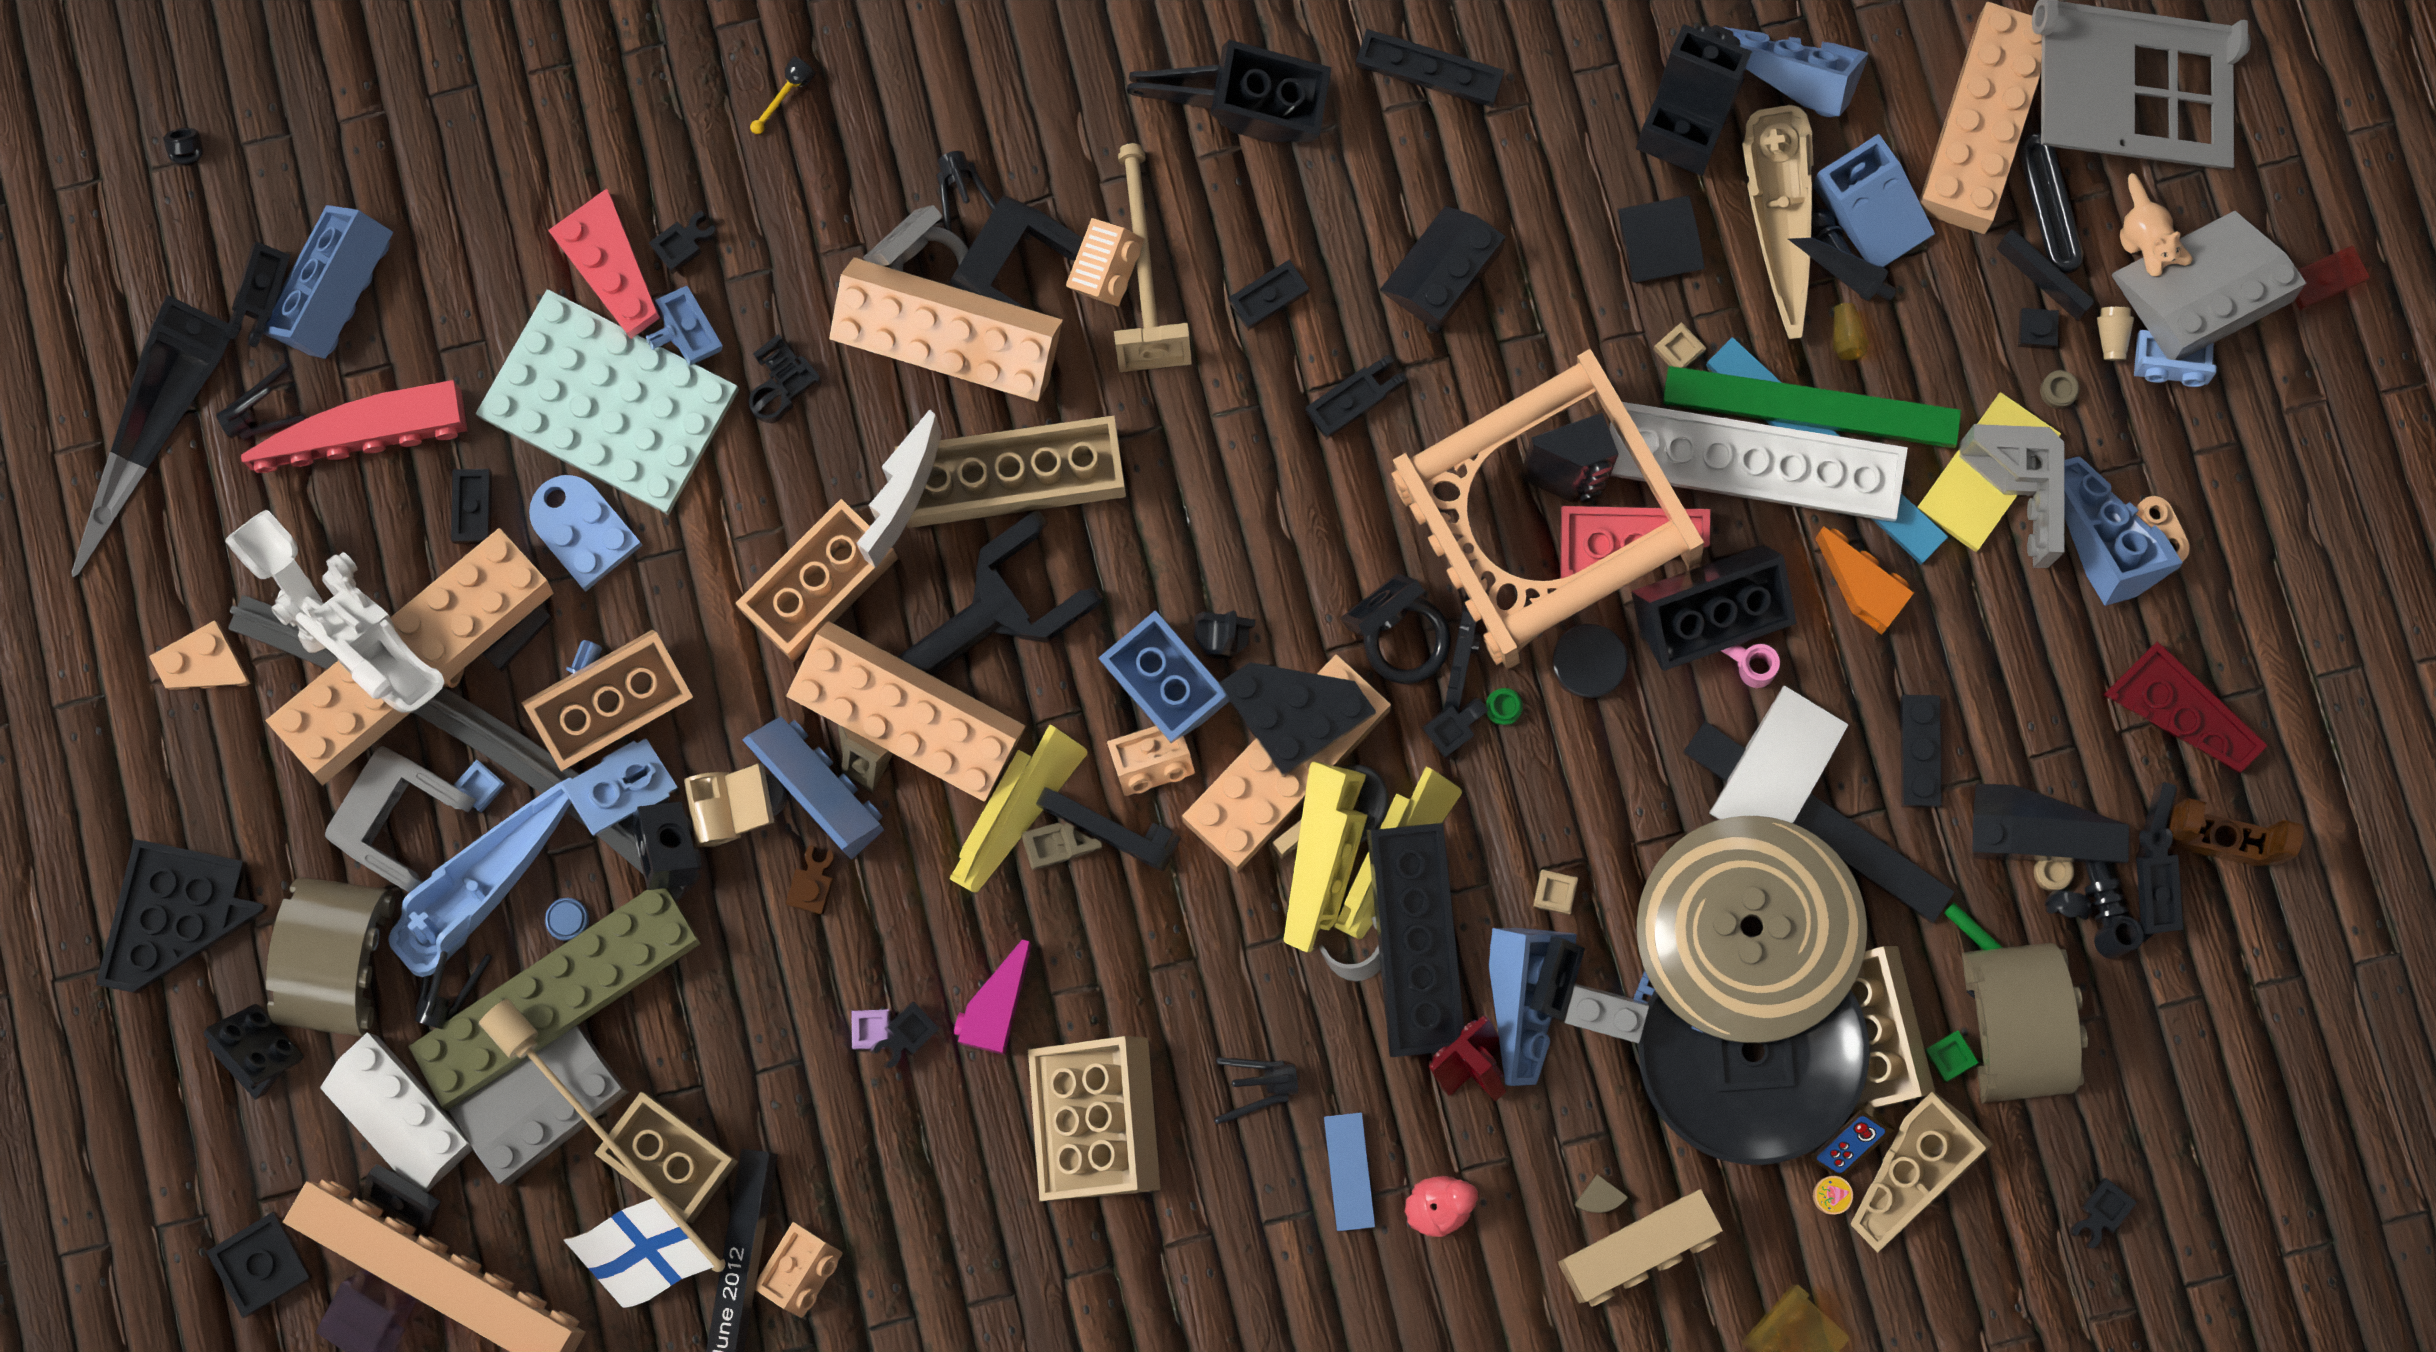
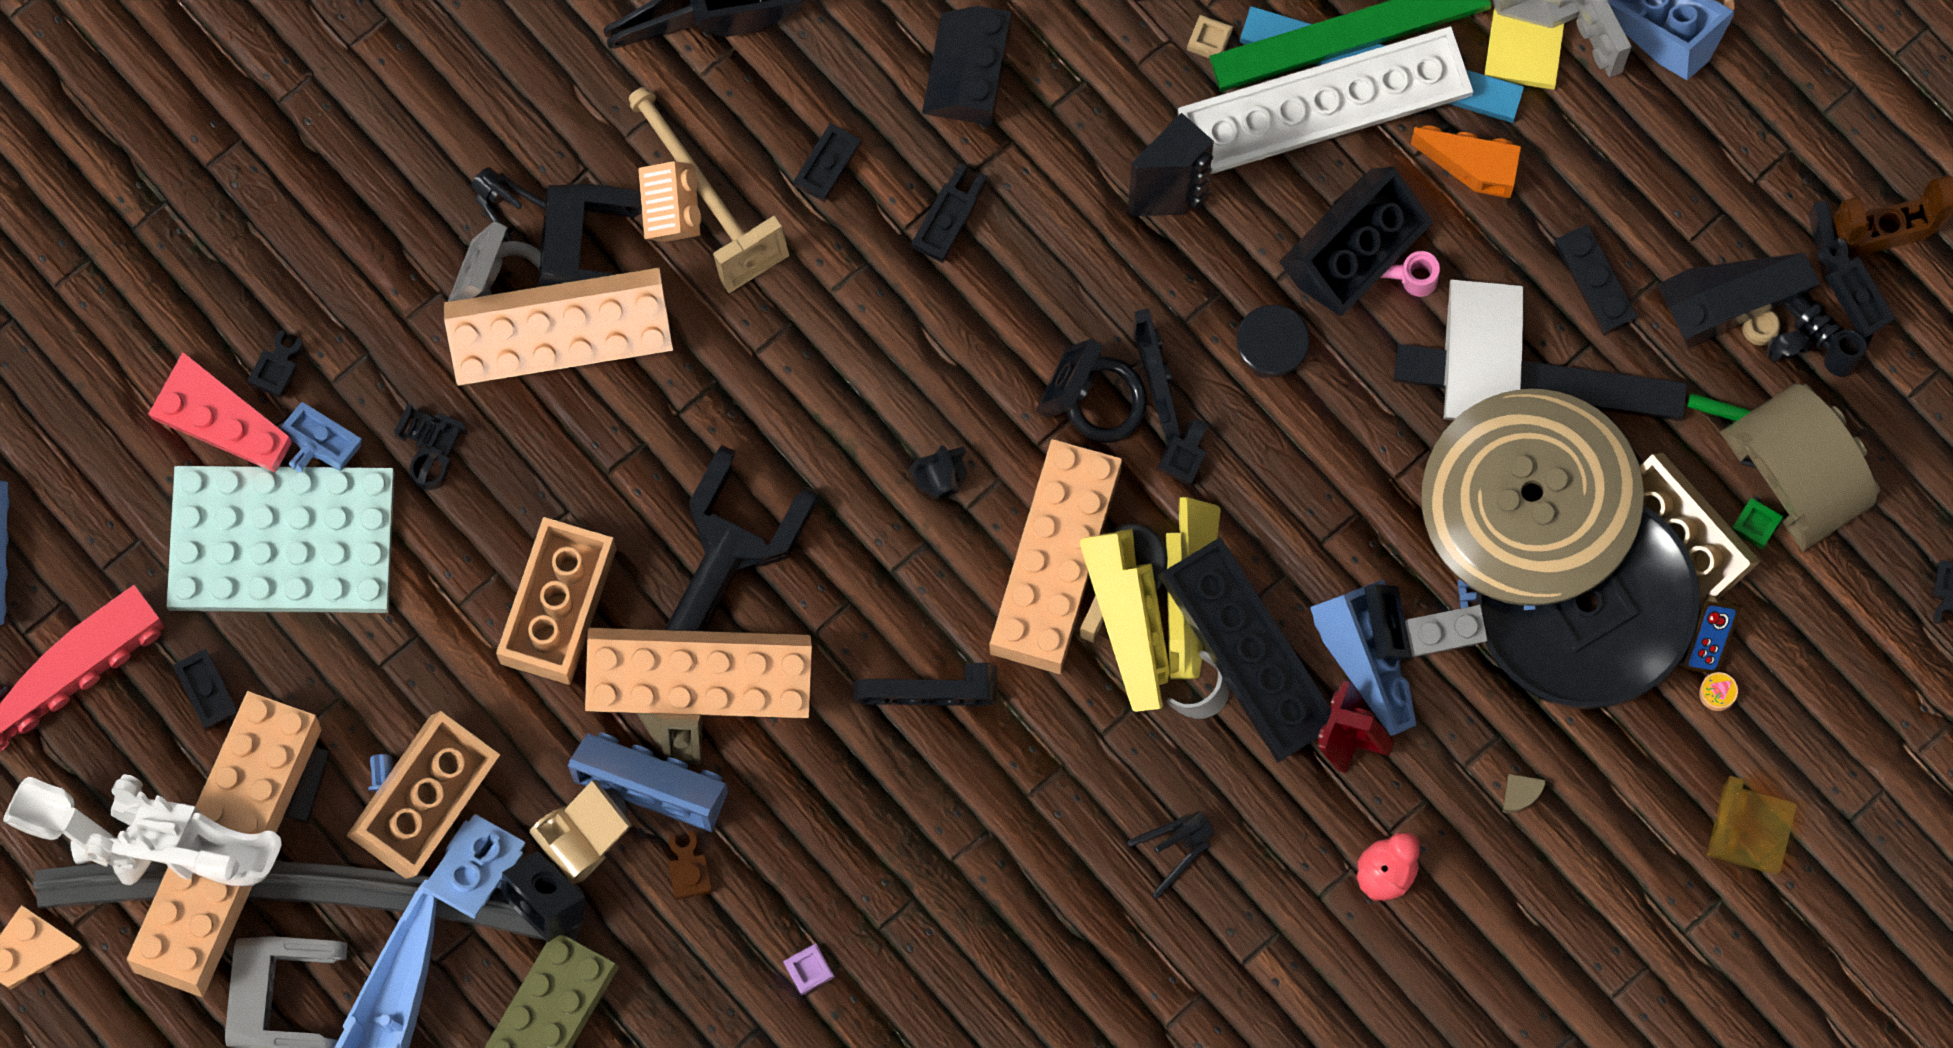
camera: 30 degrees left, 5 degrees down
light blue tile [453,760,506,813] -> none
light blue plate [529,475,642,592] -> none
medium blue piece [545,898,589,941] -> none
hinge [750,56,817,134] -> none
white slope [856,410,942,568] -> none
black plate [870,1001,939,1069] -> none
tan brick [895,416,1126,528] -> none
light yellow wedge [950,725,1087,893] -> none
dark pink slope [954,940,1032,1055] -> none
dark tan slope [1021,822,1102,870] -> none
tan slope [1028,1036,1161,1201] -> none
medium blue slope [1098,610,1229,743] -> none
light nougat bracket [1107,726,1195,796] -> none
black plate [1219,662,1376,777] -> none
medium blue tile [1324,1113,1375,1232] -> none
light nougat arch [1391,349,1704,670] -> none
green plate [1486,688,1523,725] -> none
tan tile [1533,870,1578,916] -> none
tan brick [1558,1189,1723,1306] -> none
coral wing [1560,506,1710,579] -> none
tan wedge [1851,1091,1993,1253] -> none
dark red wing [2103,641,2268,773] -> none

